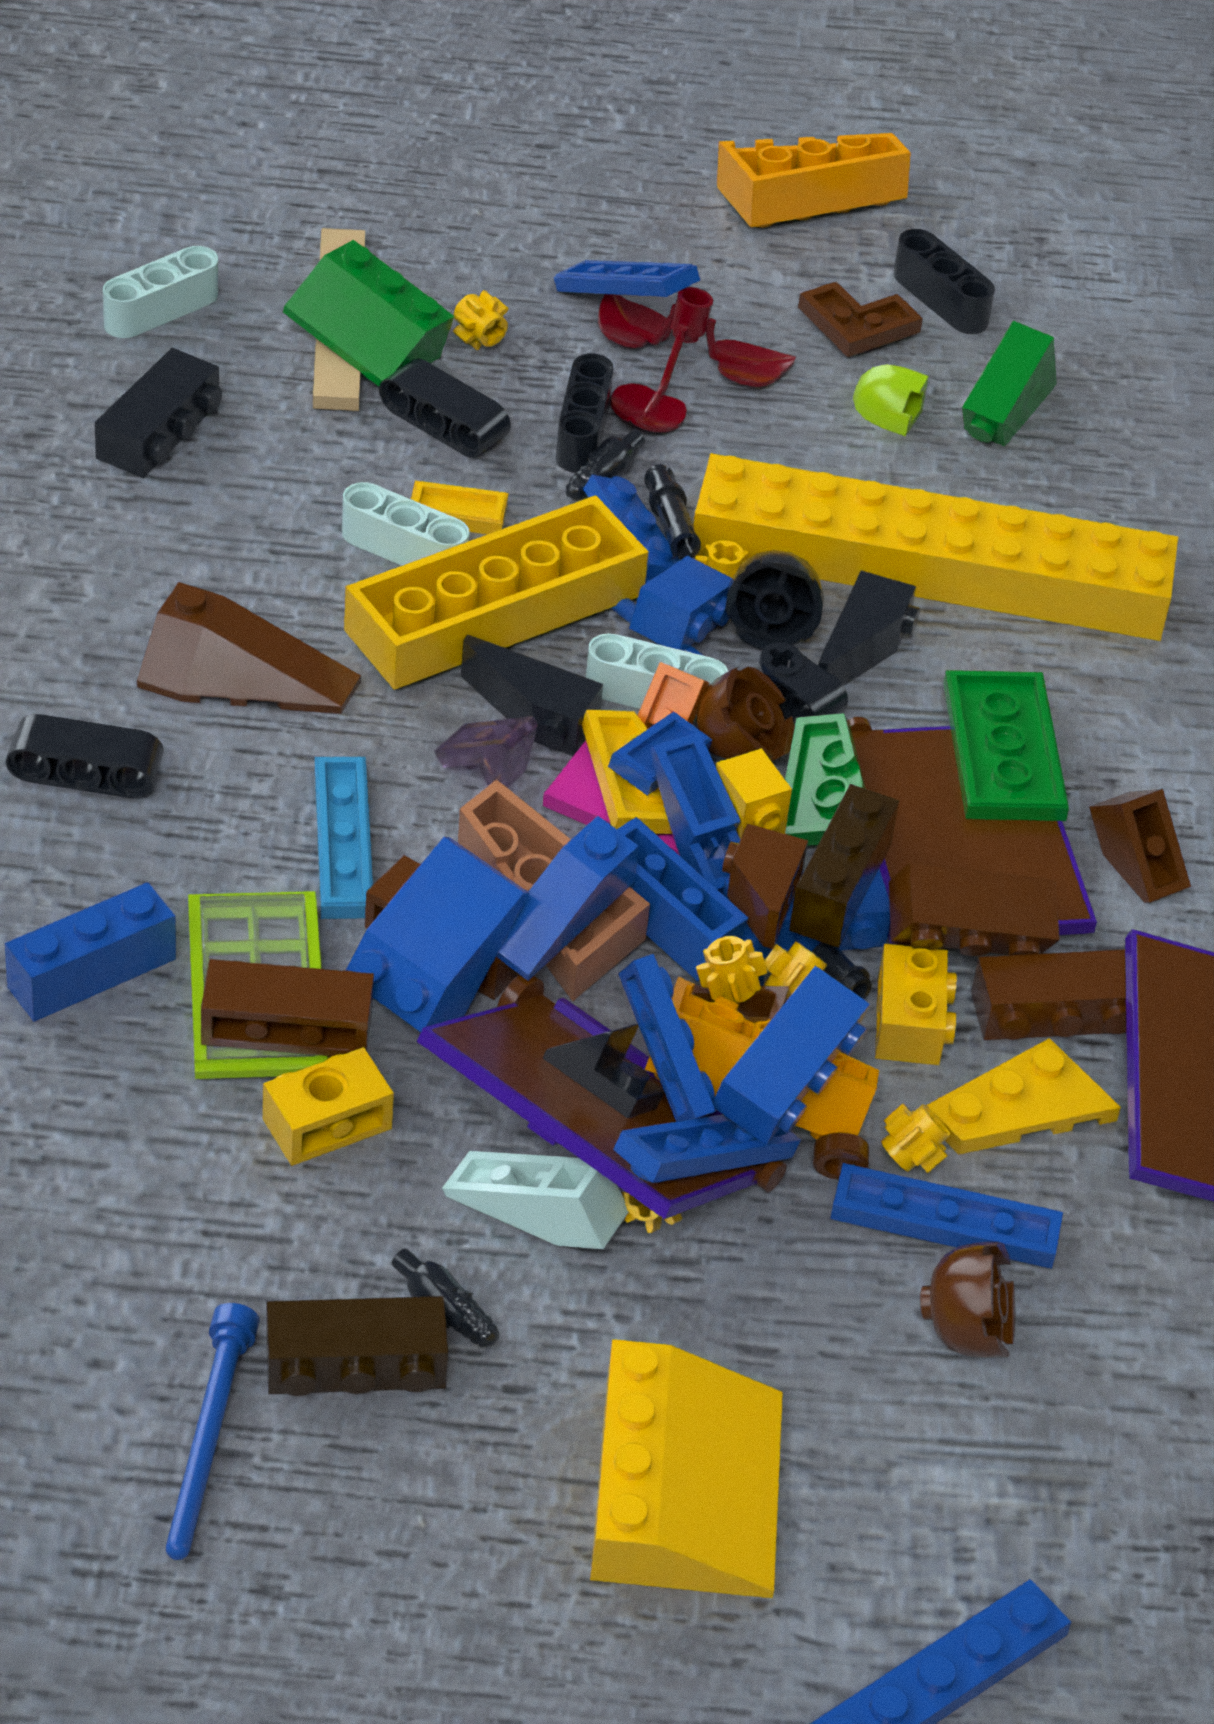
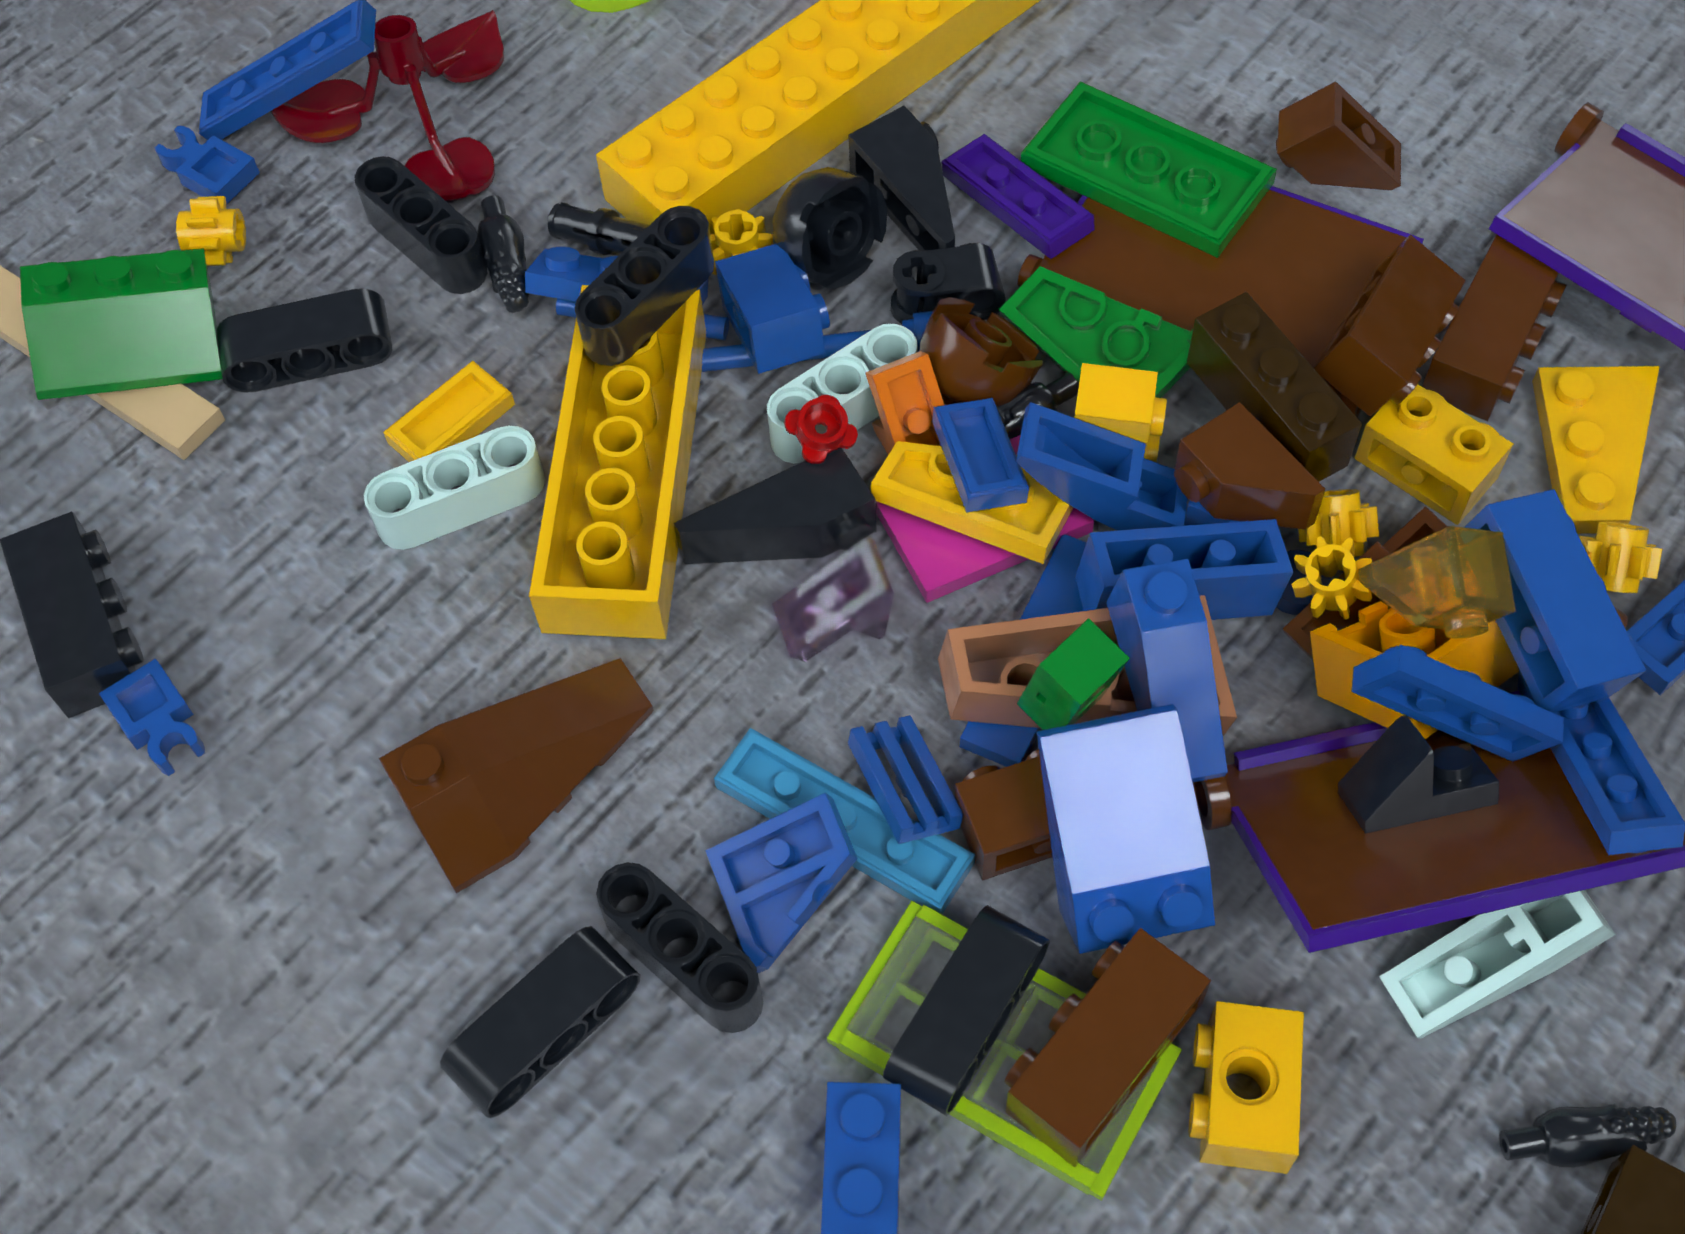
camera: 45 degrees left, 15 degrees up
black pin [812,942,872,999] -> none
none -> blue plate [99,658,205,776]
none -> blue plate [154,126,260,205]
none -> black beam [575,206,714,366]
none -> black beam [596,862,764,1033]
none -> blue wing [705,793,858,973]
none -> red plate [784,395,858,464]
none -> blue tile [848,715,964,844]
none -> black beam [883,905,1050,1116]
none -> dark purple tile [941,134,1095,259]
none -> green piece [1017,618,1130,730]
none -> clear yellow slope [1358,526,1516,638]

